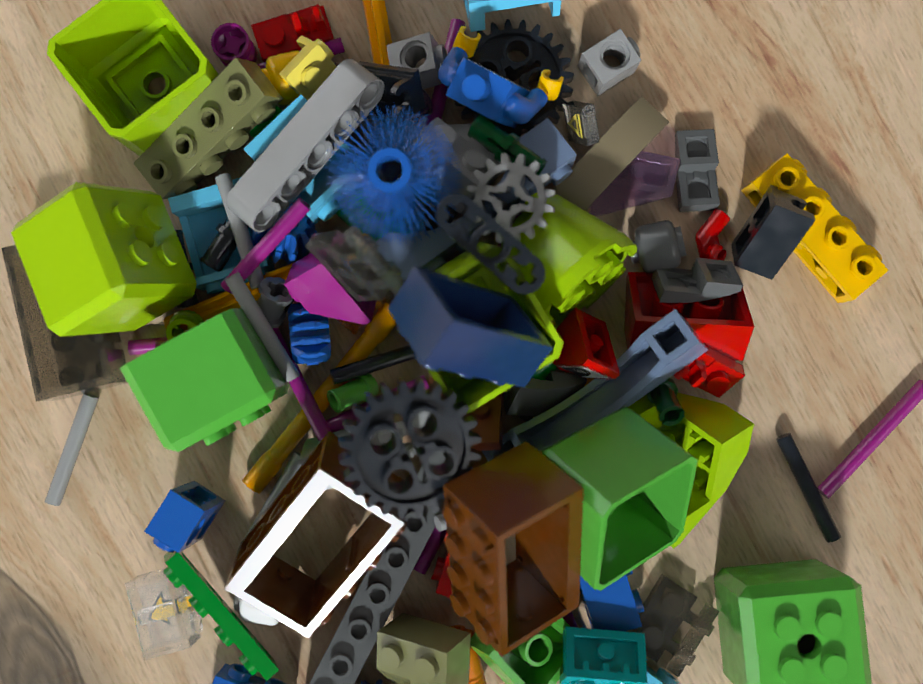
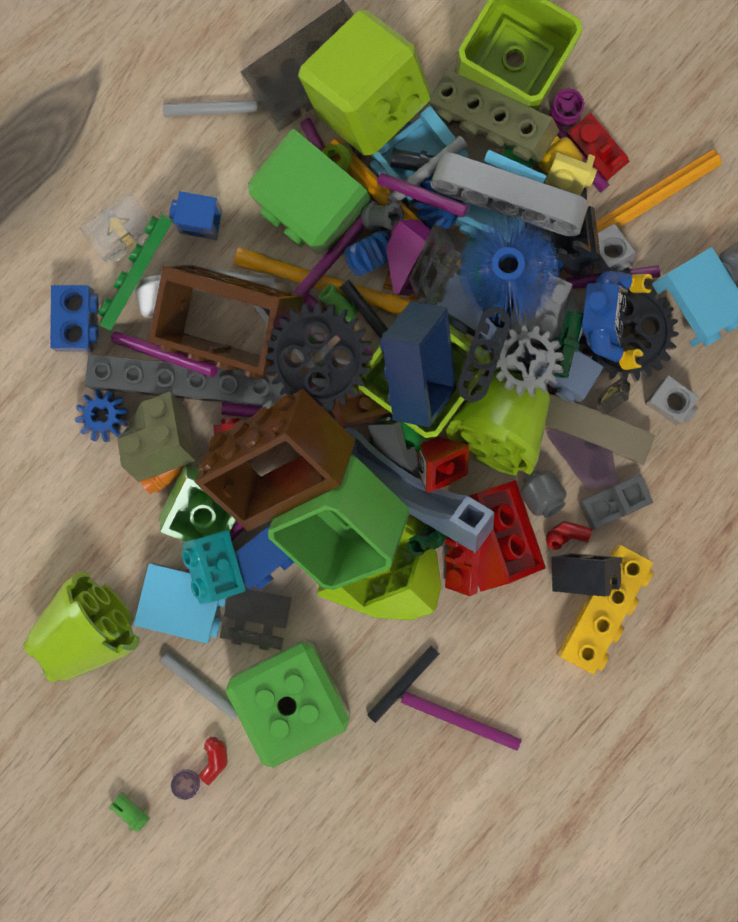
camera: 70 degrees right, 0 degrees up
light grey piece [225,272,300,382] -> none
dark grey slope [651,258,743,303] -> none
none -> magenta bar [111,331,218,377]

